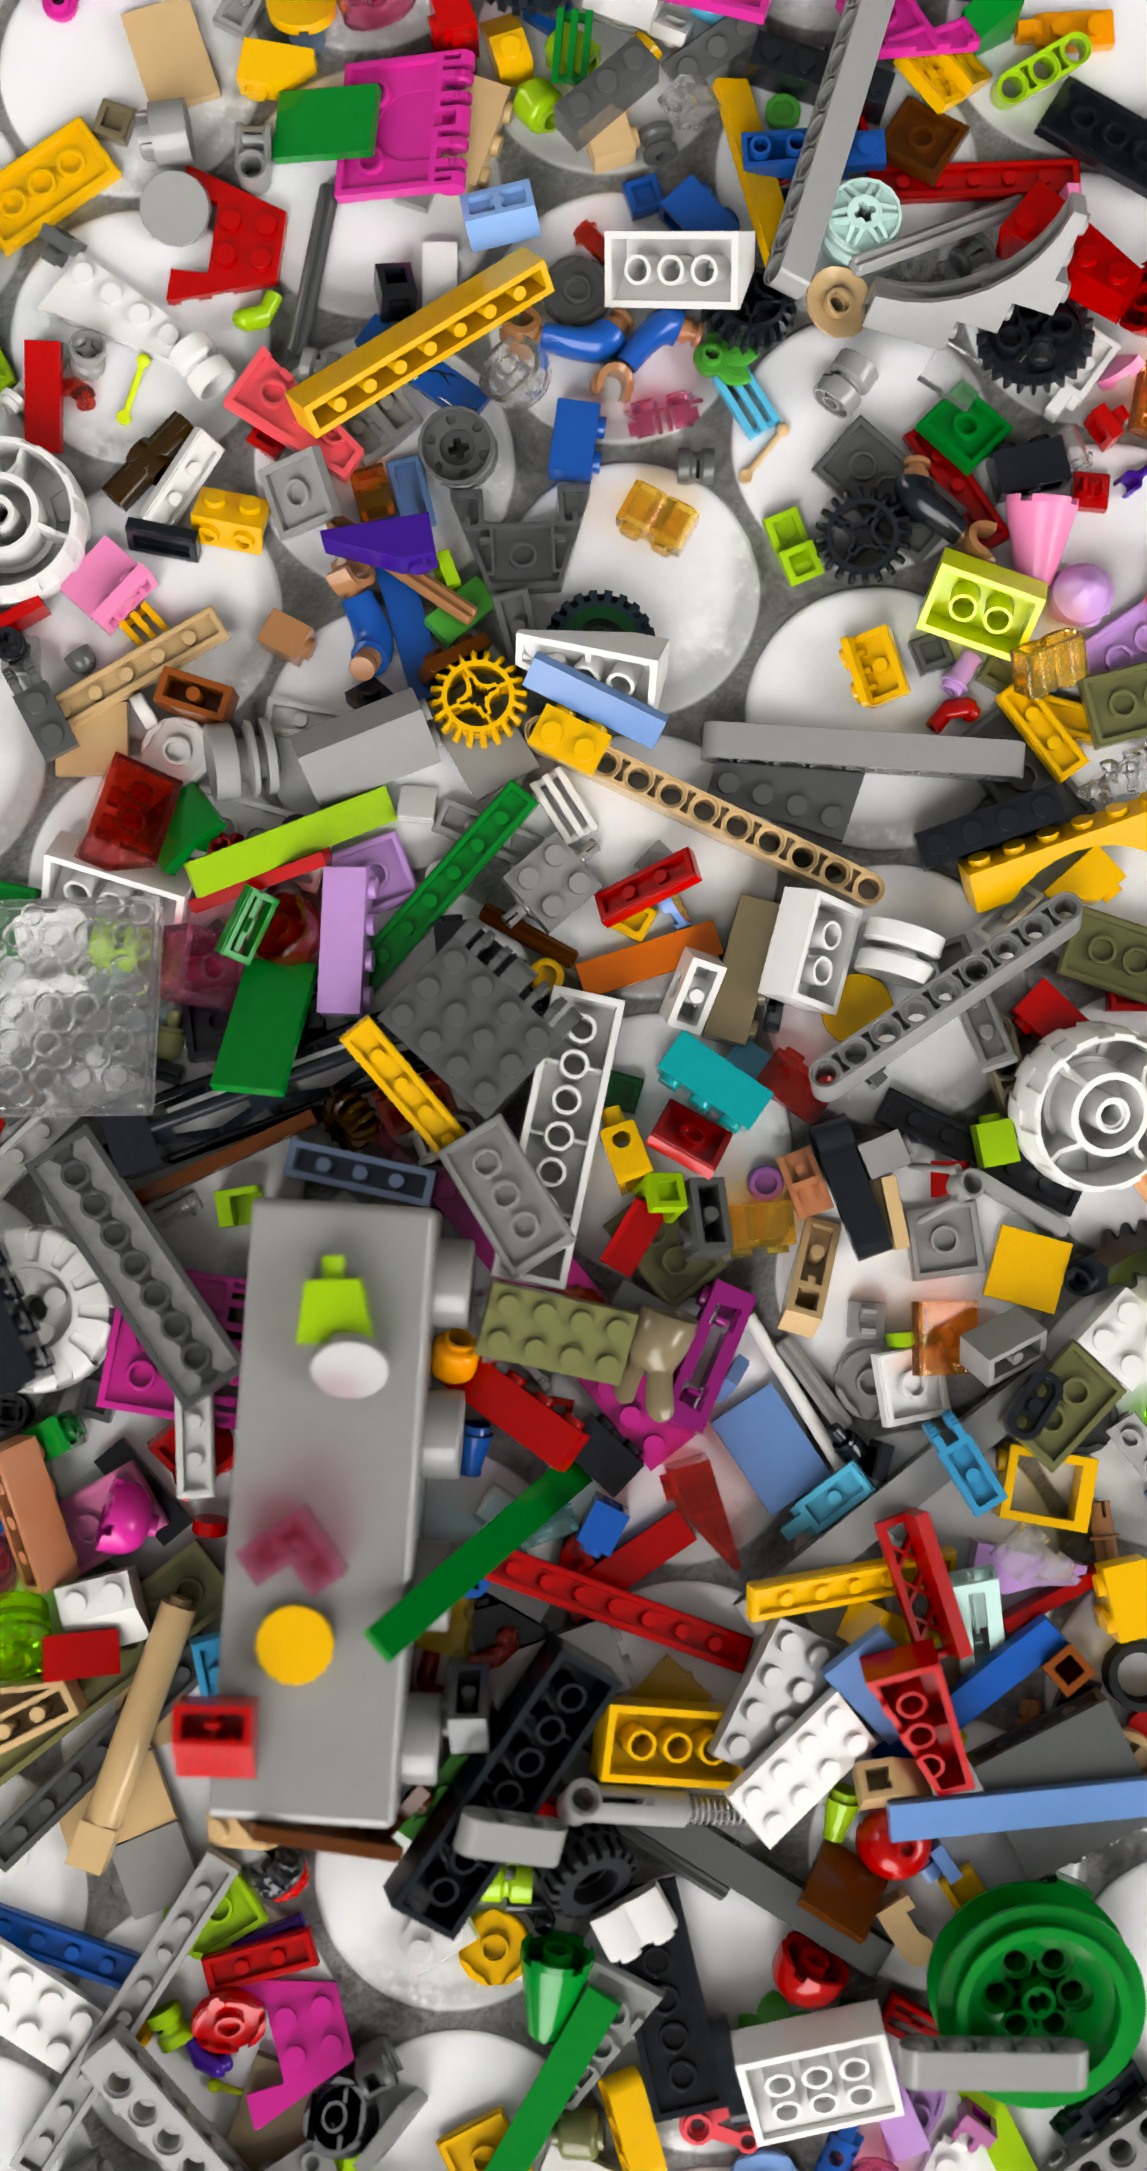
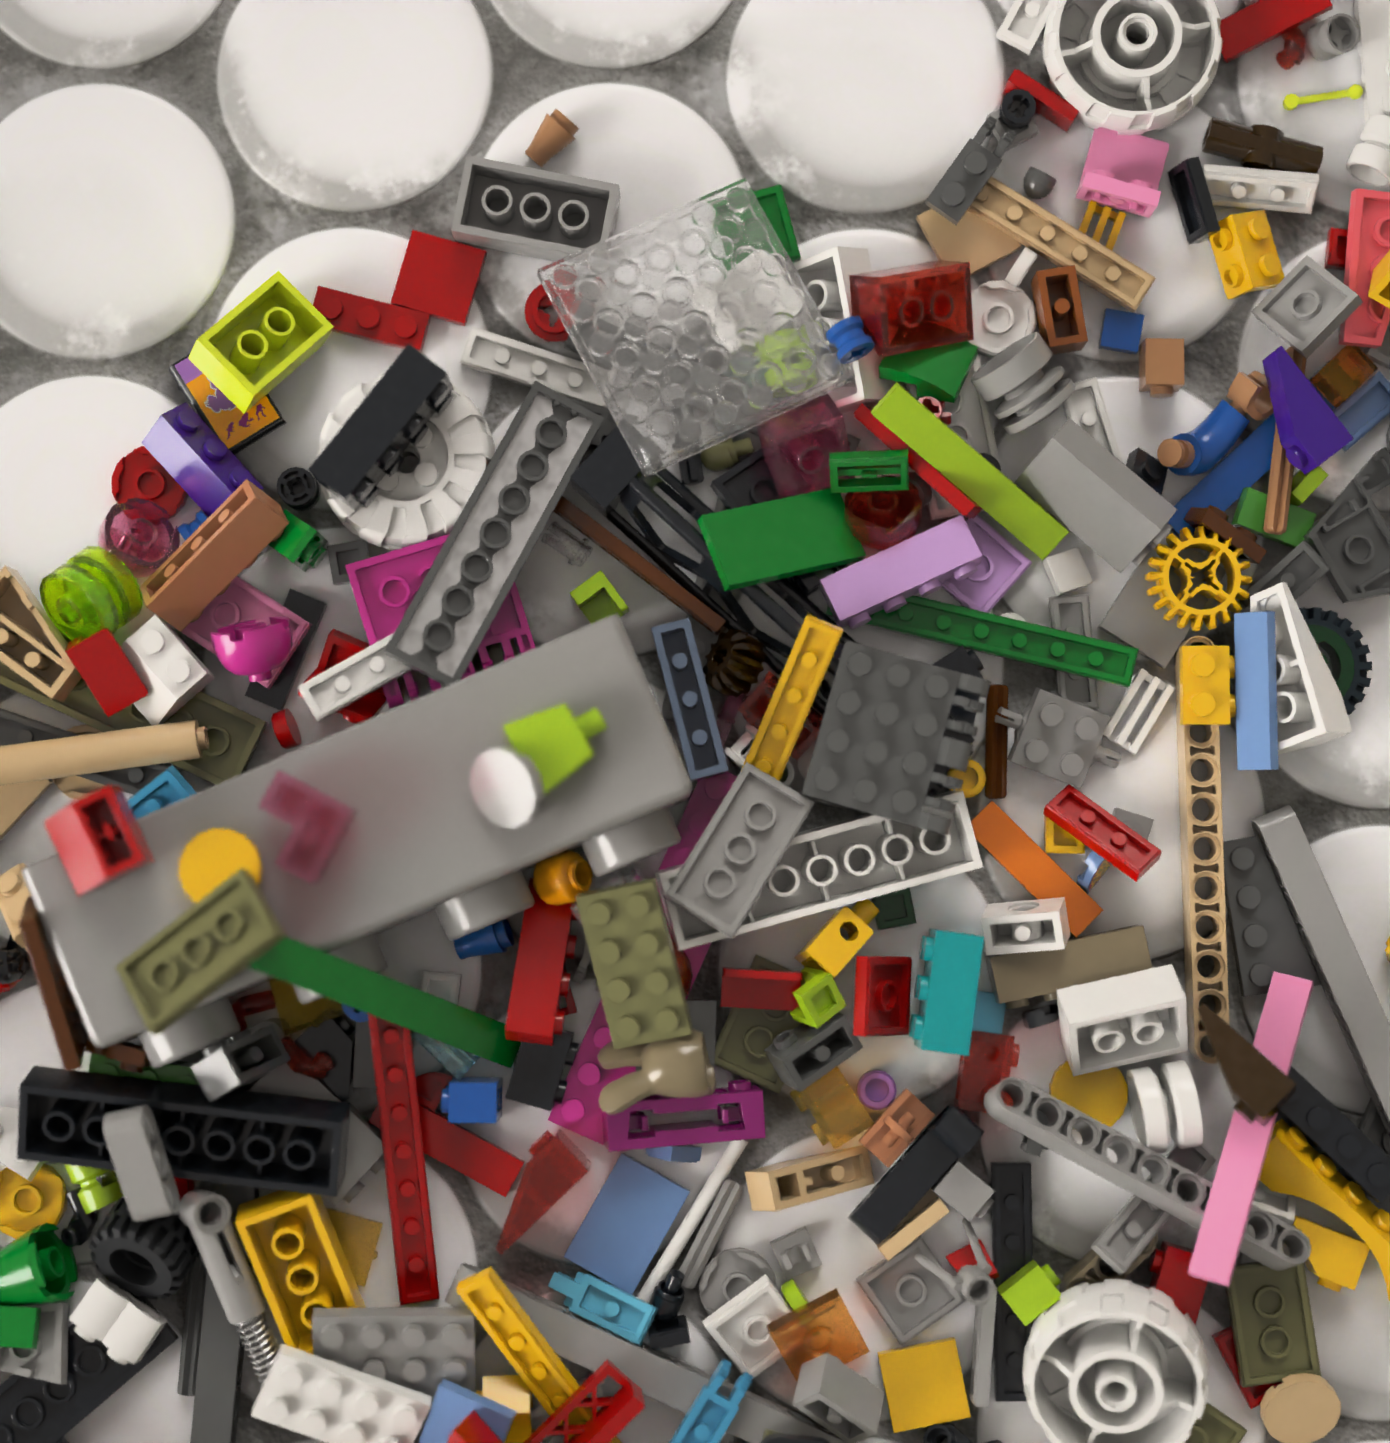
camera: 60 degrees right, 0 degrees up
none -> olive tile [116,868,286,1035]
none -> blue wheel [826,316,875,364]
none -> blue tile [1098,308,1144,355]
none -> bright pink tile [1188,971,1314,1287]
none -> dark brown slope [1198,1003,1296,1127]

